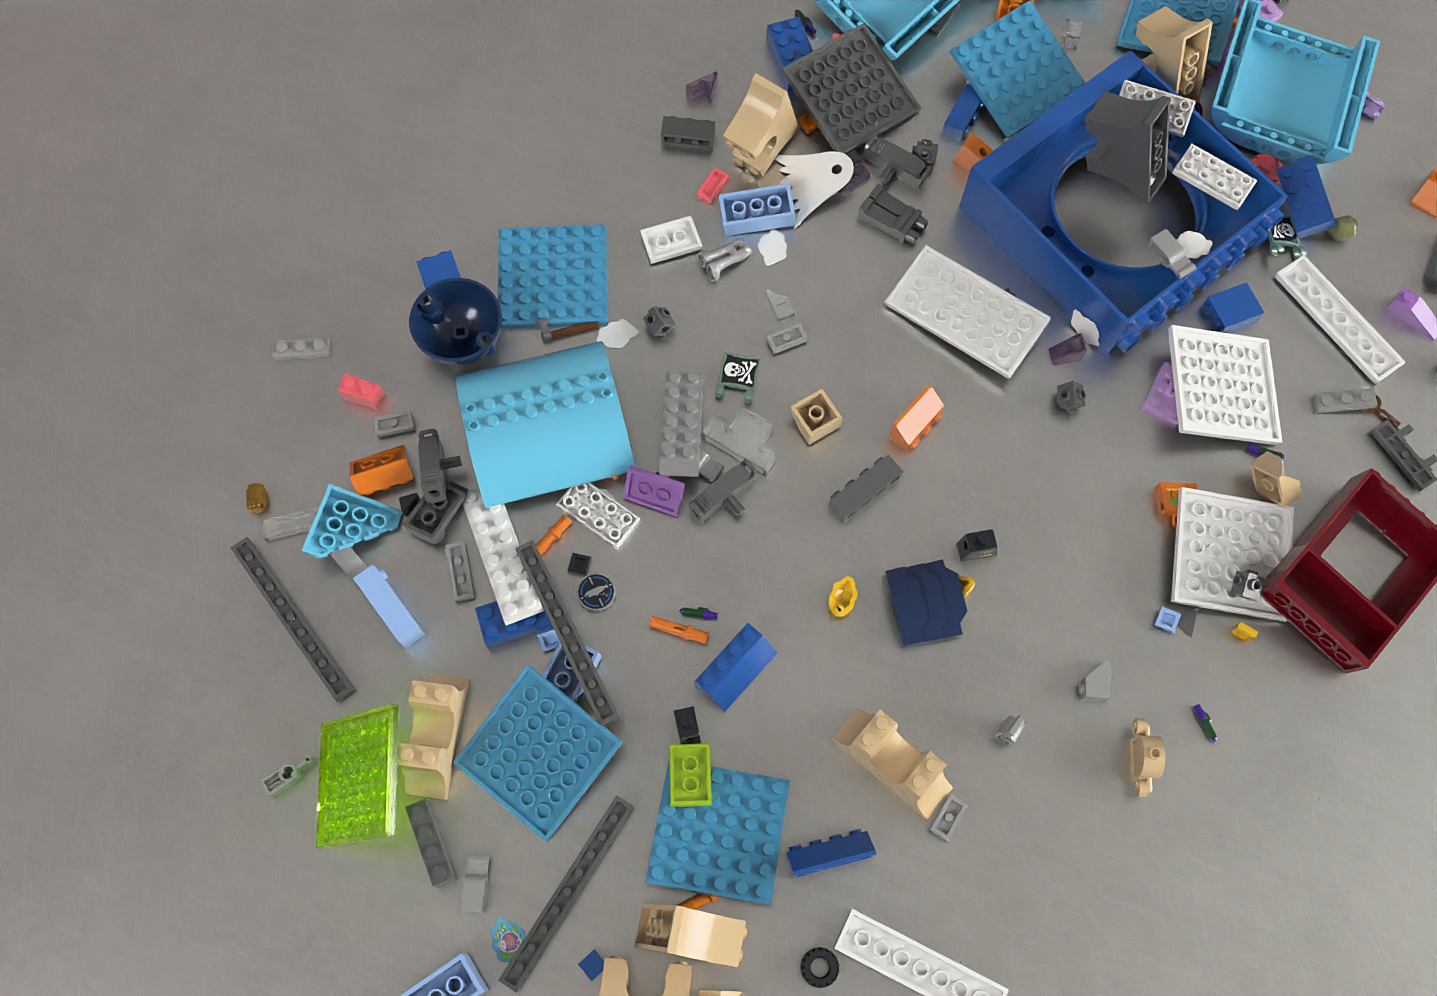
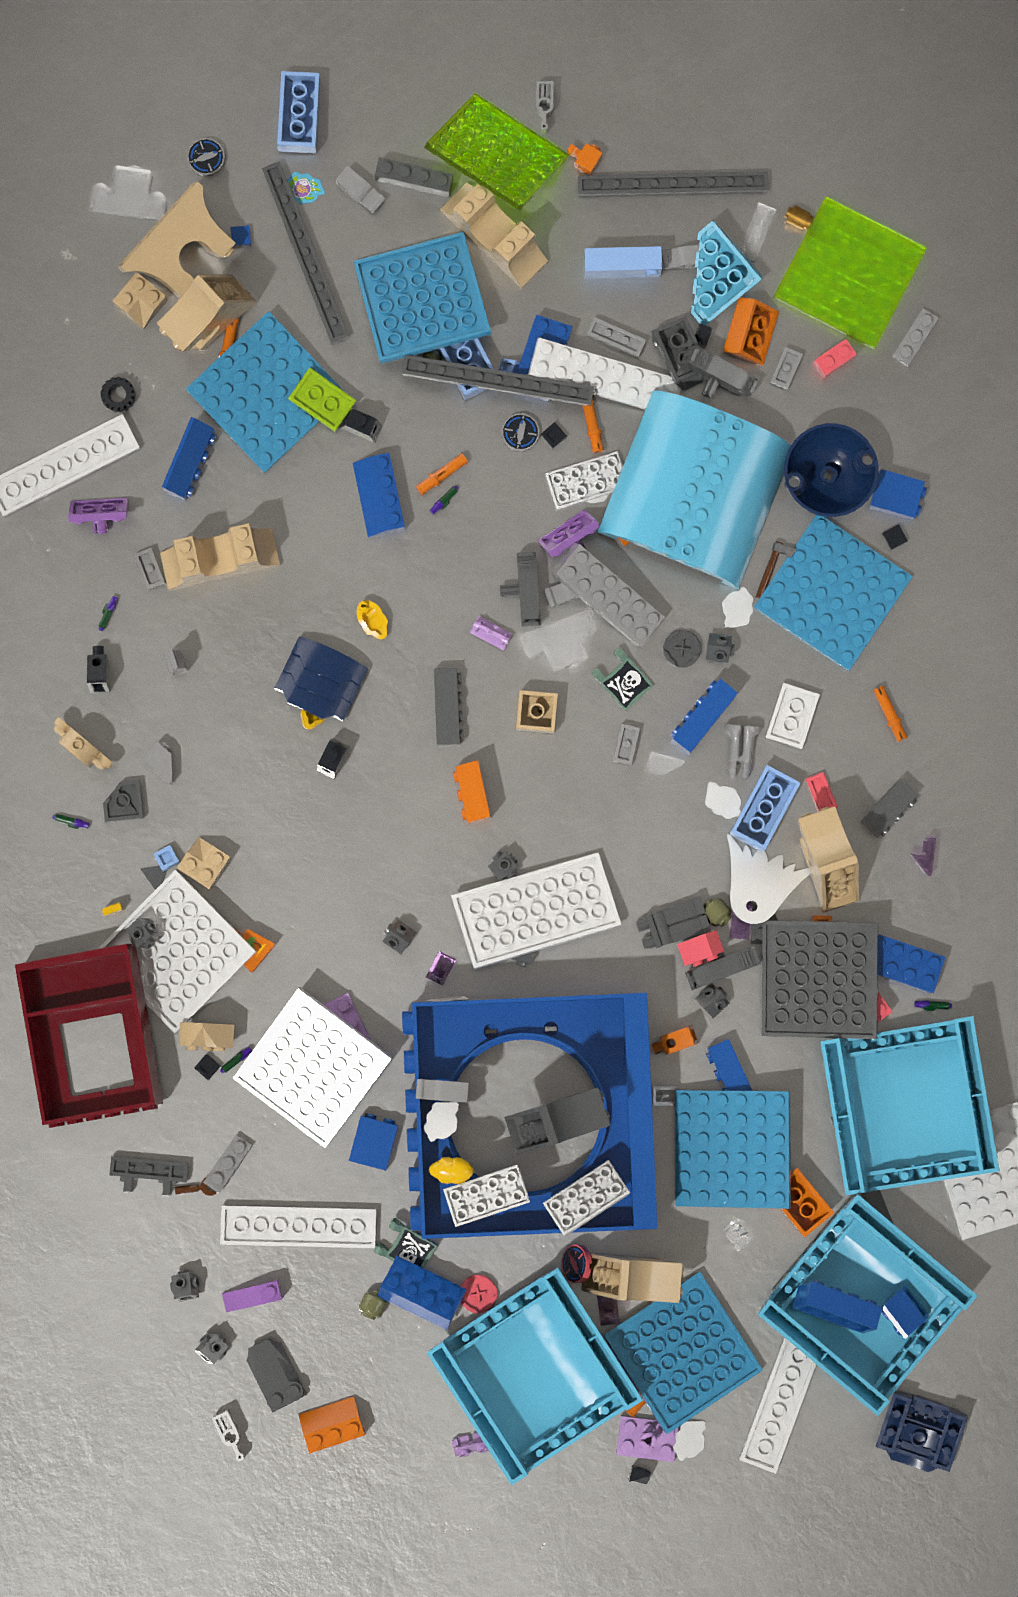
camera: 125 degrees right, 15 degrees up
none -> medium lavender plate [68,497,129,534]
none -> black torso [87,646,110,693]
none -> piece [98,596,118,631]
none -> dark grey plate [103,780,144,823]
none -> tan slope [177,837,231,890]
none -> black tile [194,1054,221,1081]
none -> yellow arm [429,1157,474,1184]
none -> lavender hinge [470,616,512,651]
none -> dark grey brick [488,851,518,881]
none -> orange brick [567,143,602,175]
none -> dark grey tile [663,630,701,668]
none -> blue brick [670,679,738,756]
none -> coral brick [677,930,724,967]
none -> olive head [703,898,732,927]
none -> clear neon green plate [773,196,927,349]
none -> orange pin [873,685,908,742]
none -> black tile [882,524,908,551]

